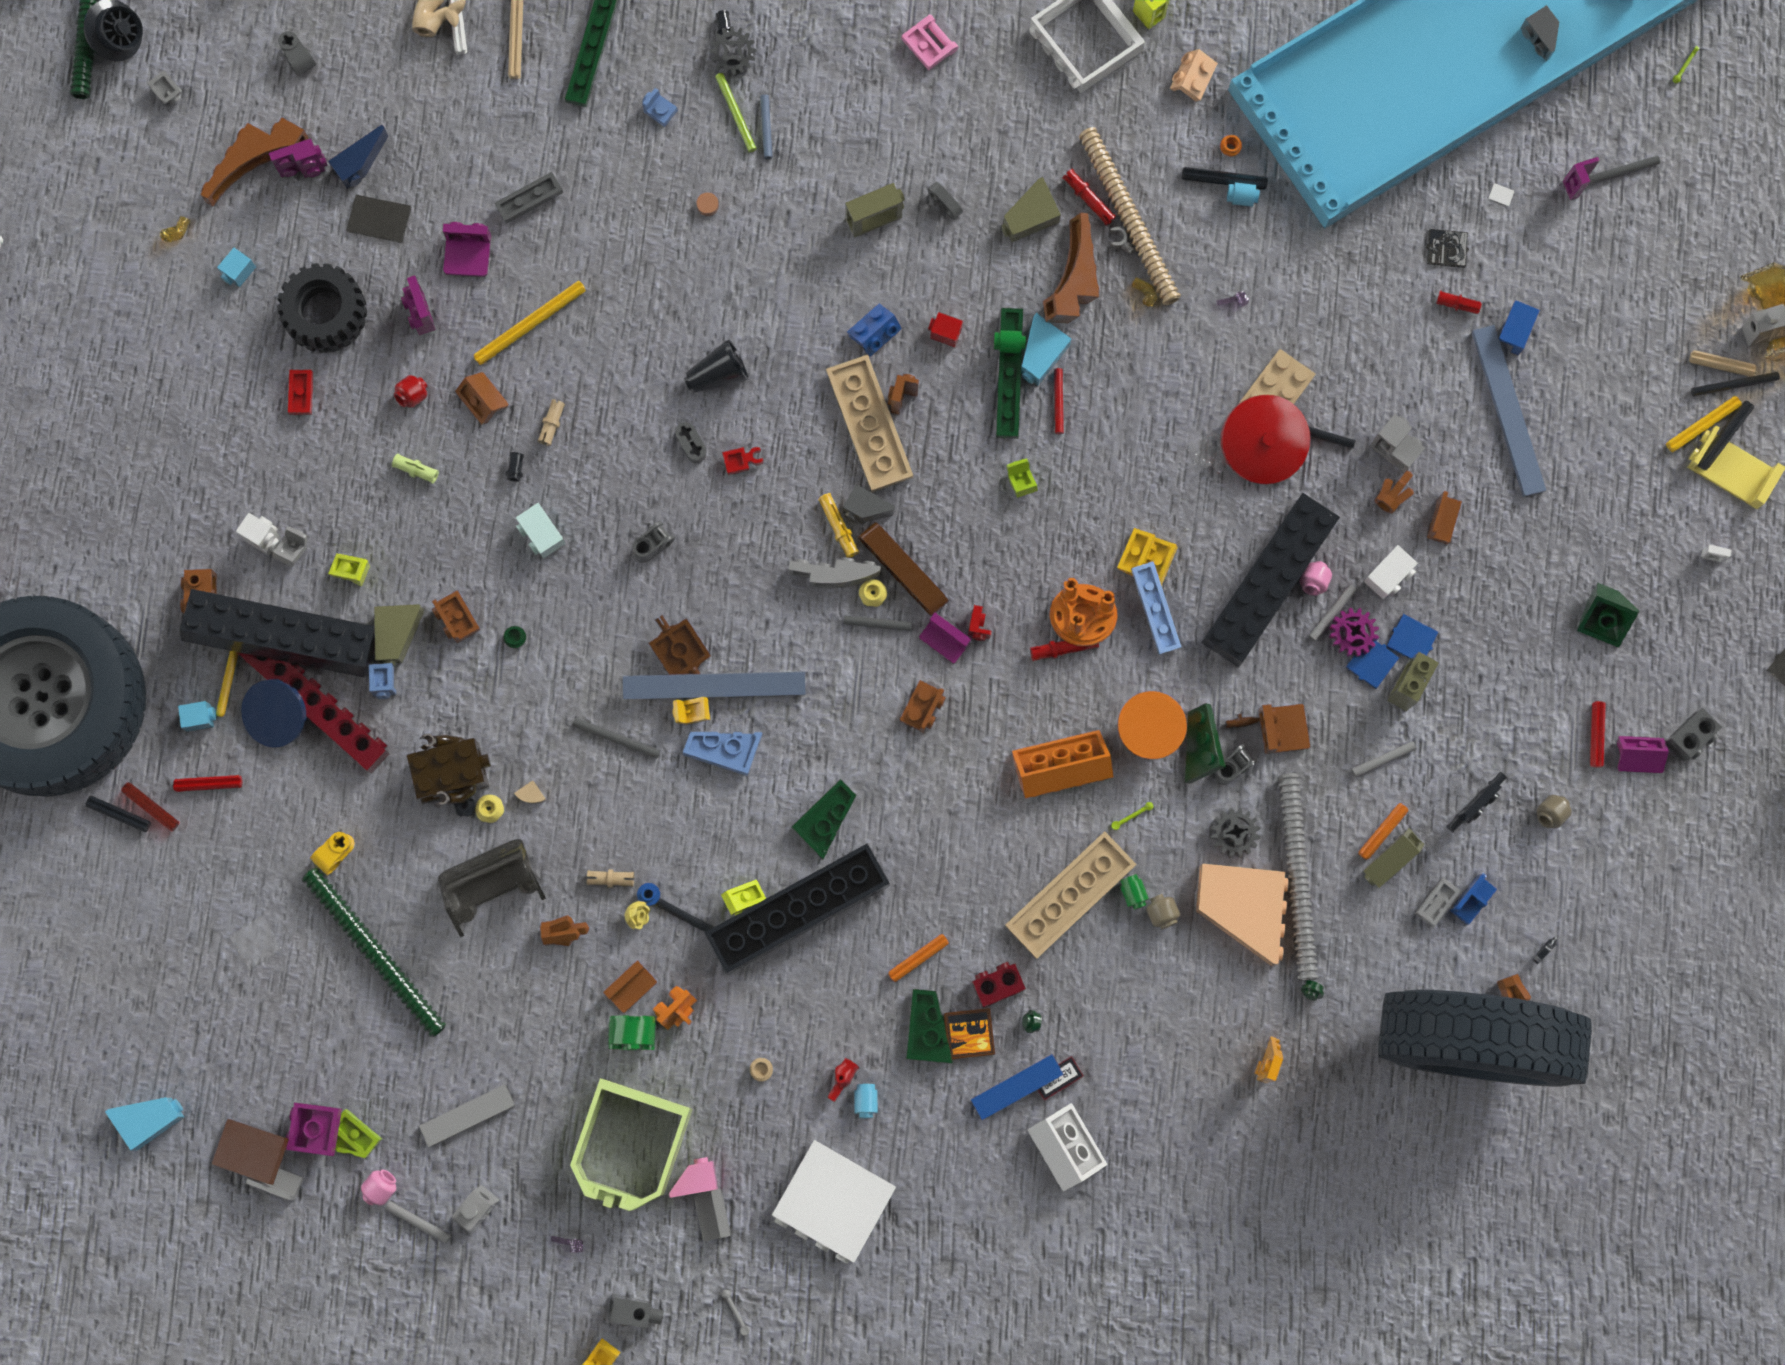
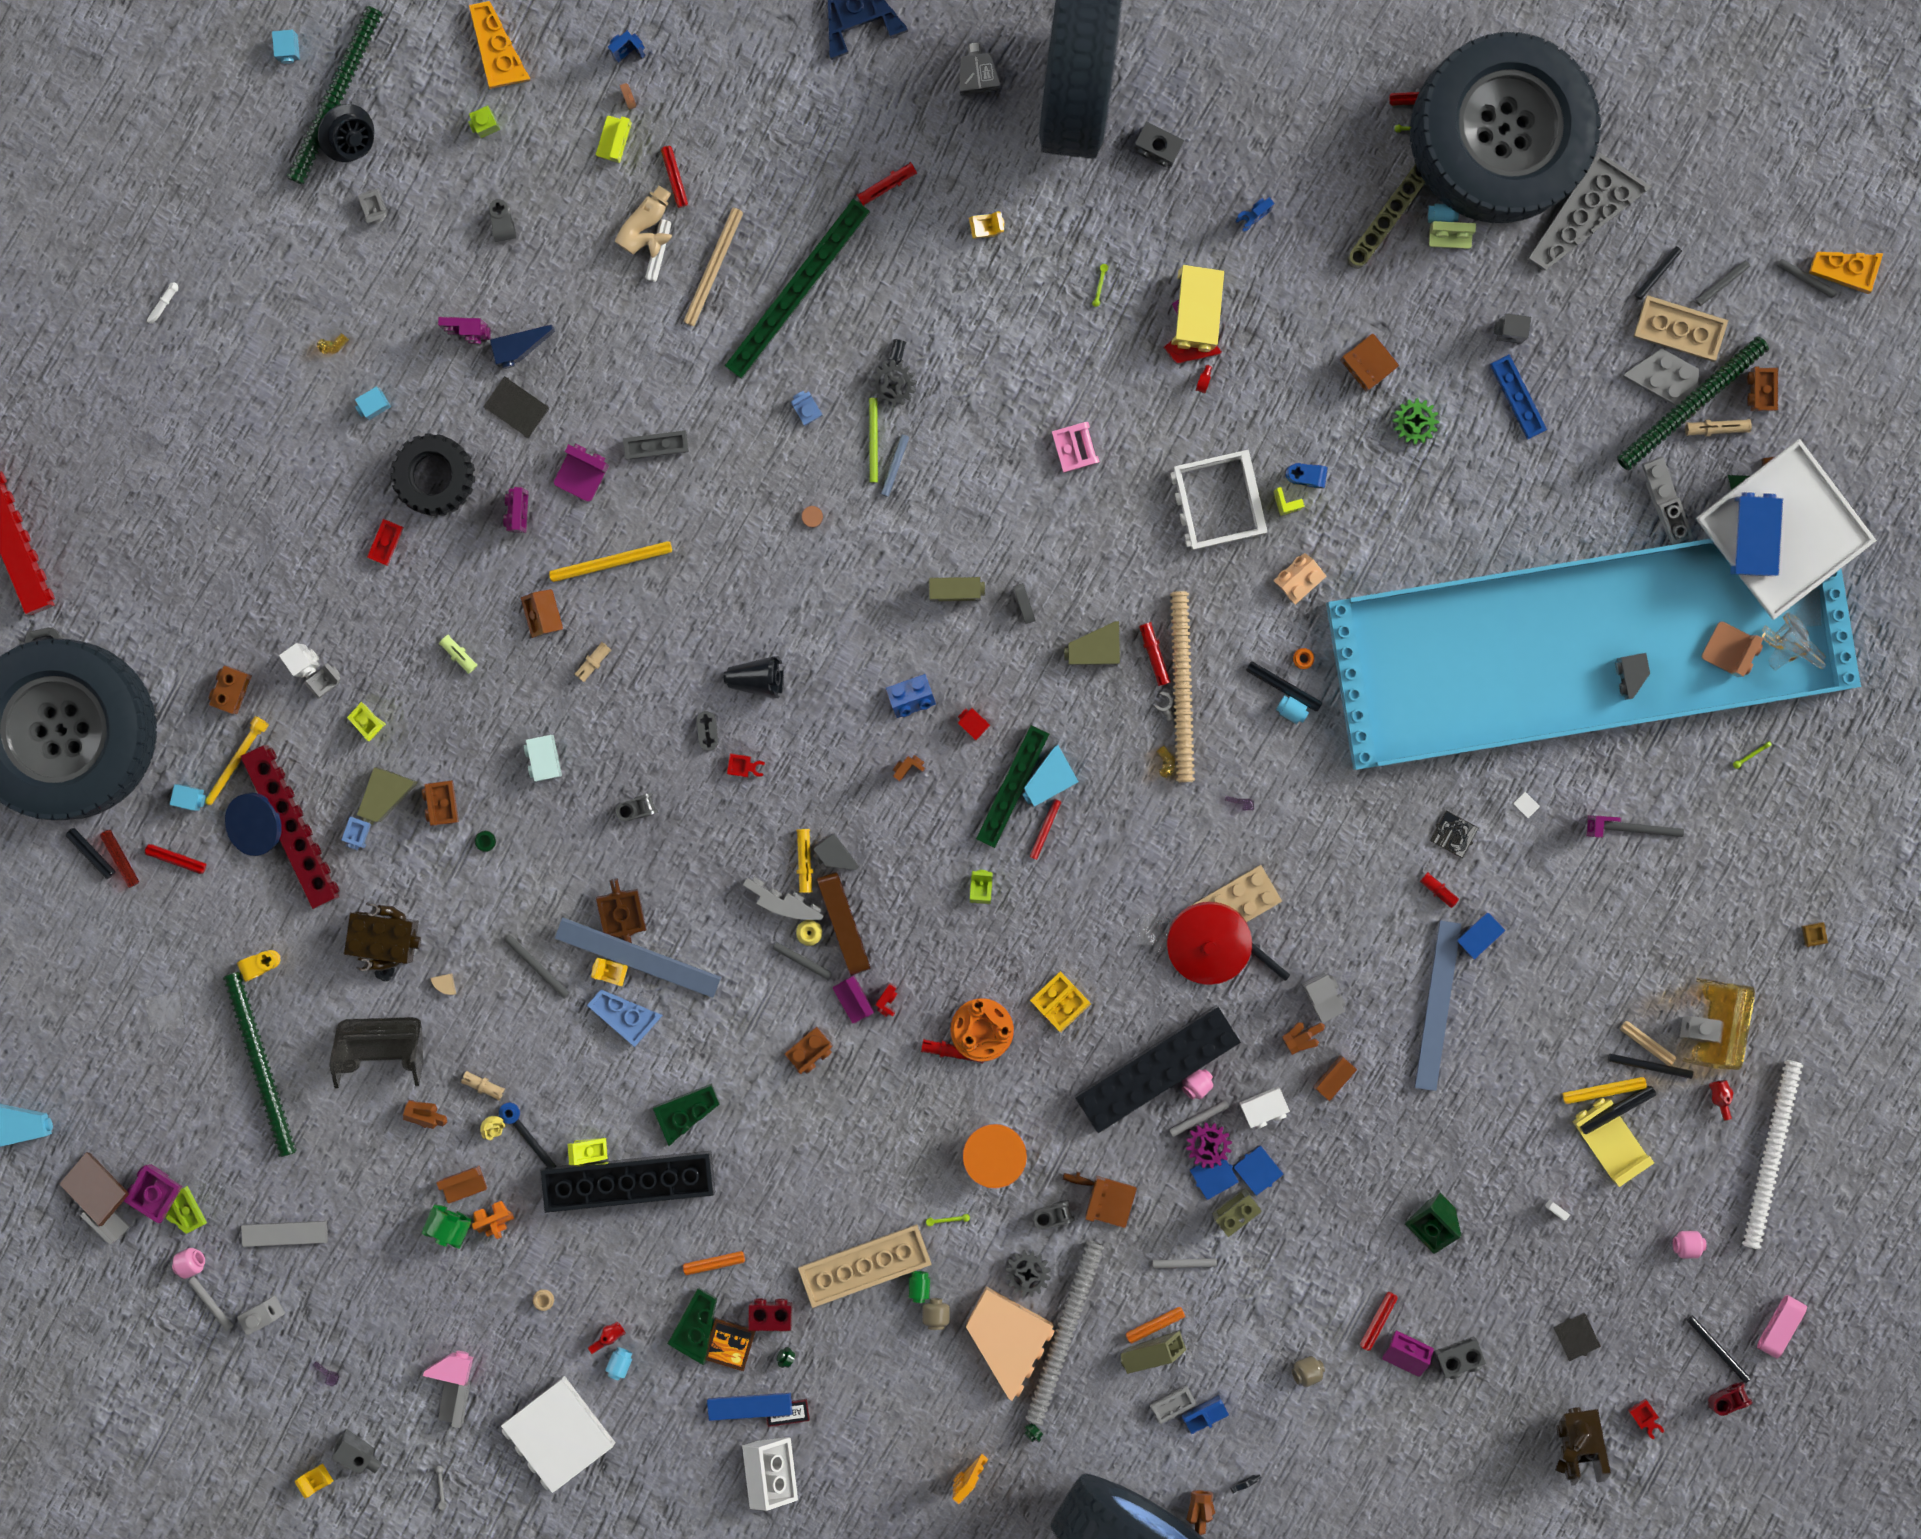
camera: 30 degrees right, 10 degrees up
black brick [180,589,375,678] -> none
dark orange arch [200,117,308,206] -> none
red head [393,375,428,408] -> none
light yellow plate [475,795,504,823] -> none
black pin [505,452,524,482] -> none
yellowish green container [570,1078,693,1211] -> none
tan plate [826,355,913,493] -> none
green brick [994,330,1026,353] -> none
orange slope [1012,730,1114,798] -> none
dark orange arch [1043,213,1099,324] -> none
light blue plate [1131,562,1181,654] -> none
dark green wing [1185,703,1226,784] -> none
black plate [1446,772,1507,833] -> none

